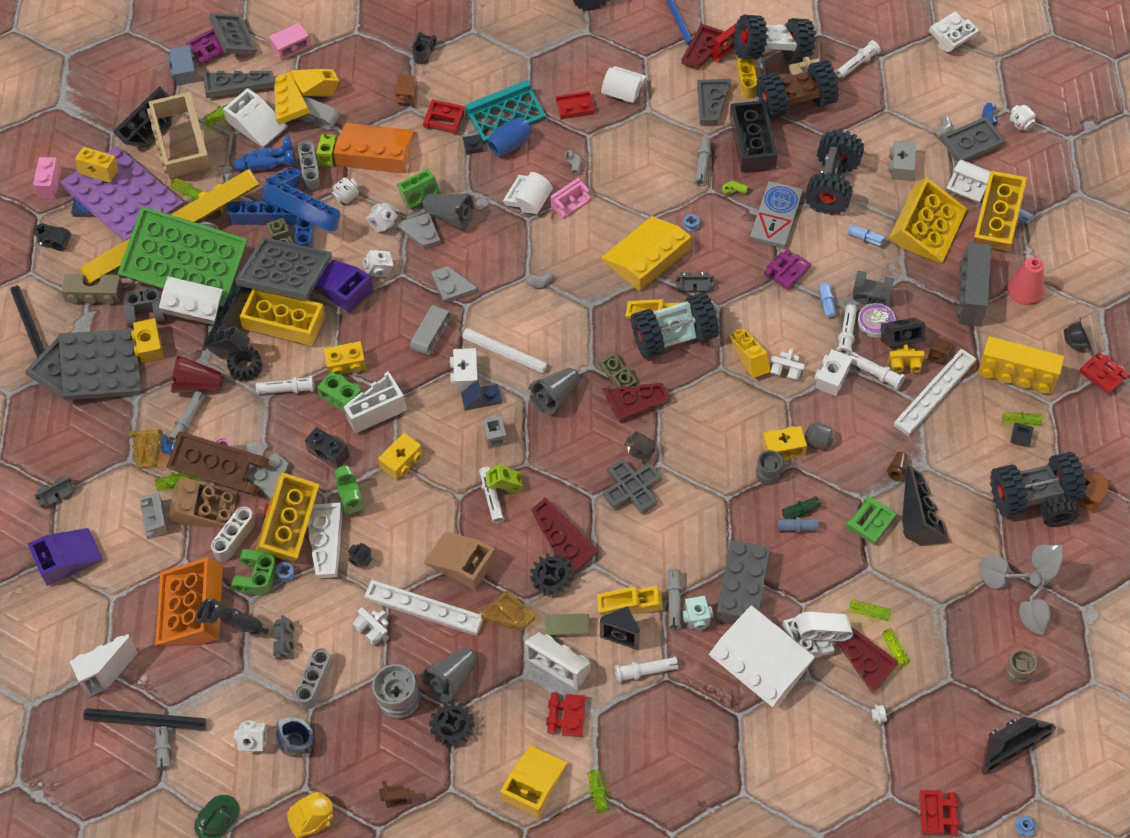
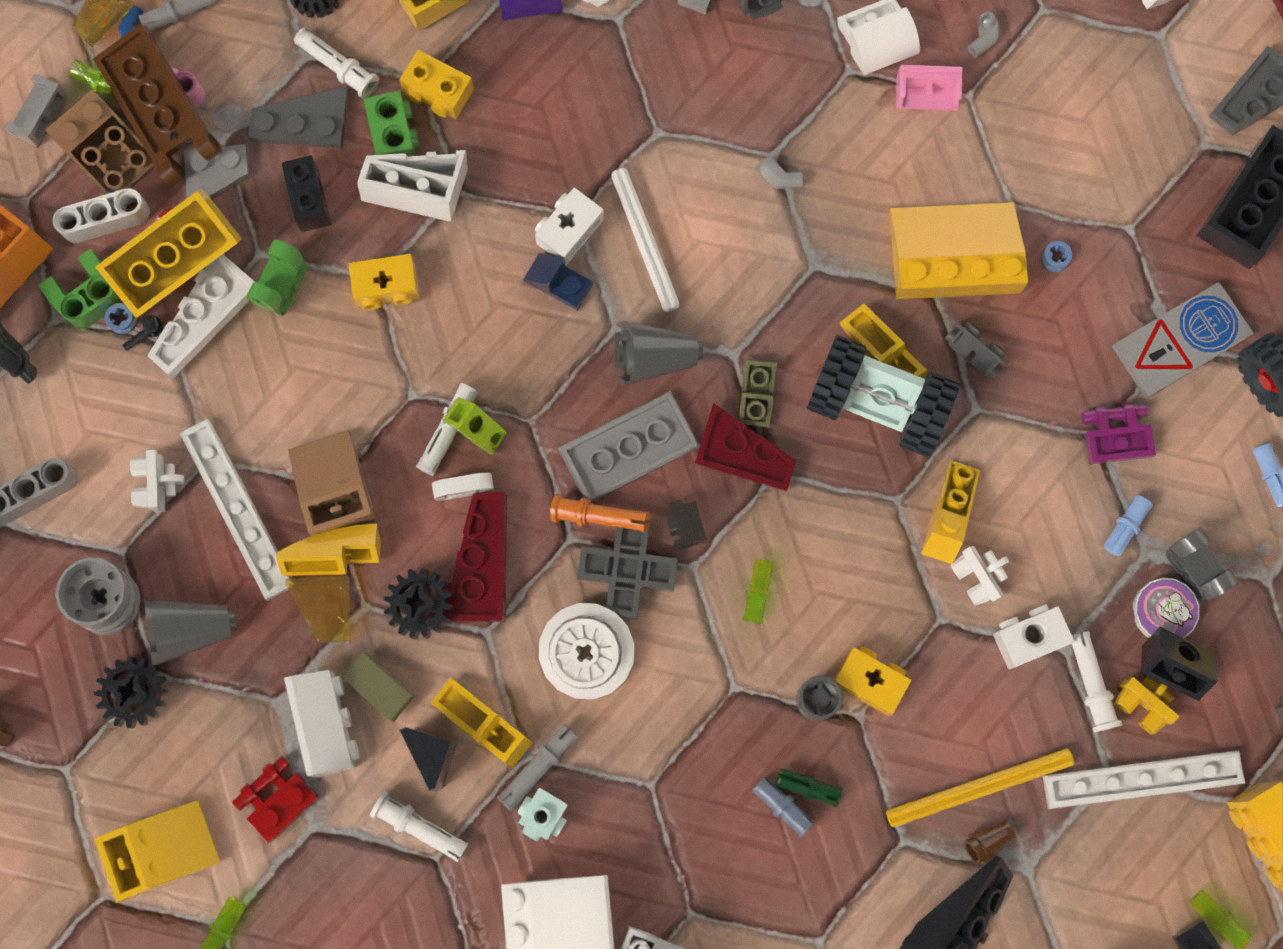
camera: 40 degrees right, 20 degrees up
dark grey hinge [273,615,295,660] -> none
black gear [347,543,372,568] -> none
light grey beam [410,305,451,355] -> none
light grey wing [431,266,477,304] -> none
light grey brick [482,416,507,449] -> none
light grey pin [694,136,712,186] -> none
dark grey brick [716,540,770,625] -> none
lime arm [722,181,749,195] -> none
dark grey head [804,421,835,450] -> none
white pin [836,304,857,356] -> none
bright green plate [844,496,897,545] -> none
reddish brown bracket [928,337,954,364] -> none
none -> black hand [122,315,163,351]
none -> dark grey wing [248,87,349,149]
none -> yellow slope [276,523,381,576]
none -> white beam [432,472,494,501]
none -> white piece [539,603,634,699]
none -> orange pin [550,494,650,533]
none -> light grey tile [558,391,700,503]
none -> clear neon green axle [742,559,773,625]
none -> yellow axle [886,749,1074,827]

